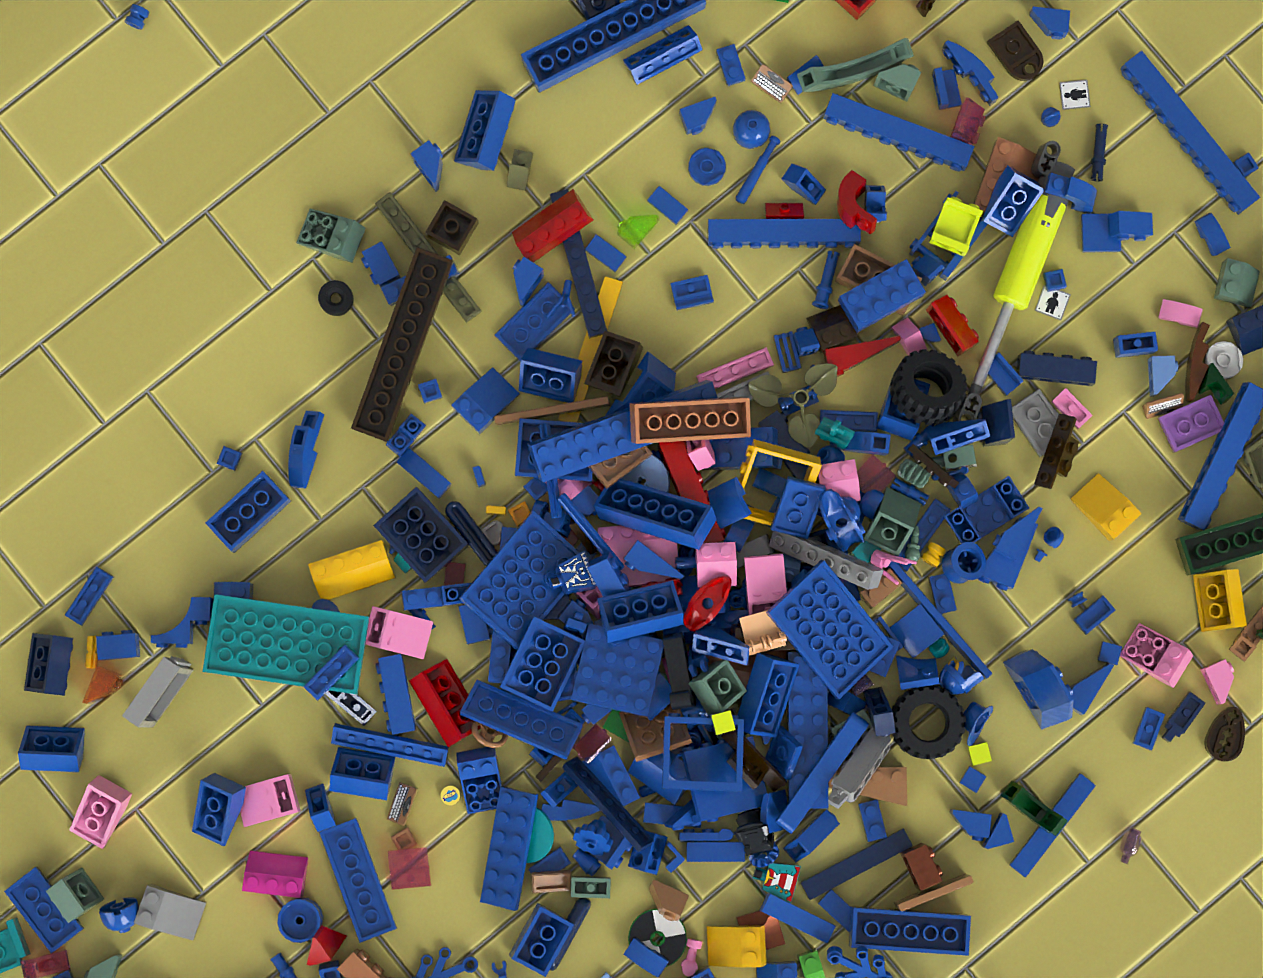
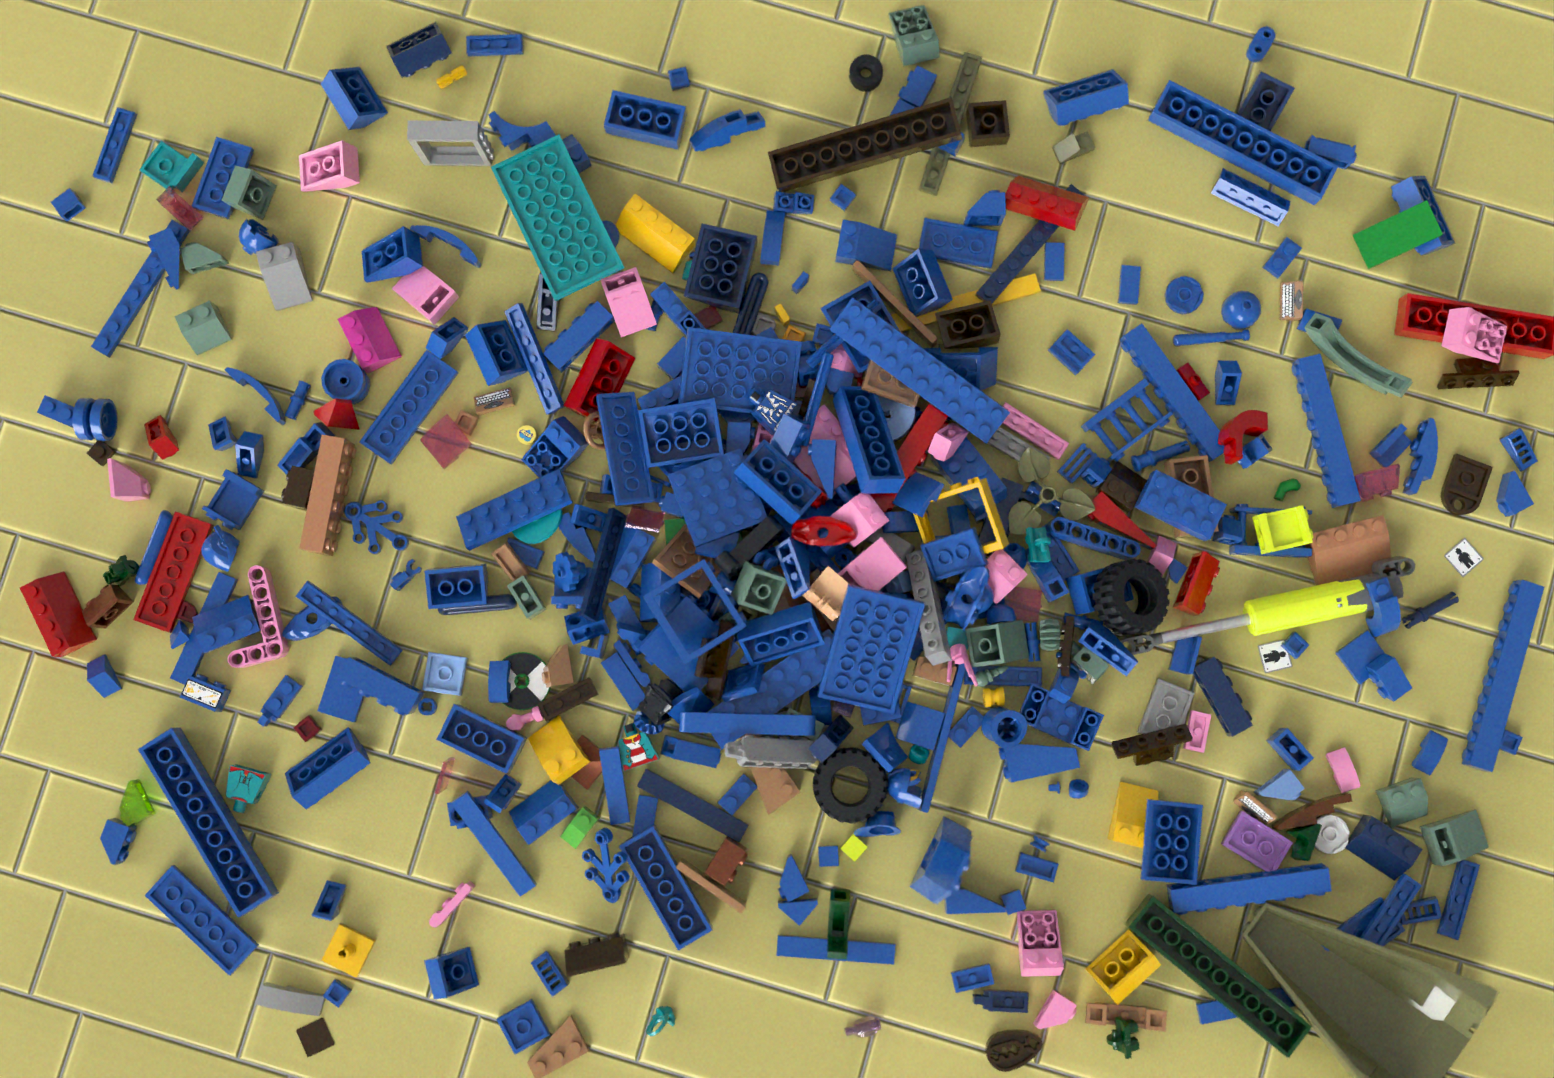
camera: 60 degrees right, 0 degrees up
clear orange slope [82,666,123,704] -> none
blue brick [96,630,140,660] -> none
blue tile [304,644,359,701] -> none
blue slope [411,140,443,192] -> none
blue plant [546,280,576,318] -> none
blue tile [563,612,587,636] -> none
blue cone [572,848,602,877] -> none
clear neon green slope [617,215,659,249] -> none
nougat brick [630,397,751,444] -> none
blue slope [679,97,717,135] -> none
neon yellow tile [711,710,736,735] -> none
sand green slope [873,64,921,102] -> none
dark blue slope [977,399,1015,447] -> none
blue slope [982,165,1045,237] -> none
blue slope [992,507,1043,561] -> none
blue tile [1041,107,1061,127] -> none
none -> blue slope [410,225,481,269]
none -> dark brown plate [537,677,599,721]
none -> blue beam [1046,517,1141,560]
none -> blue fence [1081,378,1173,462]
none -> blue slope [1141,799,1203,885]
none -> green arm [1274,478,1301,501]

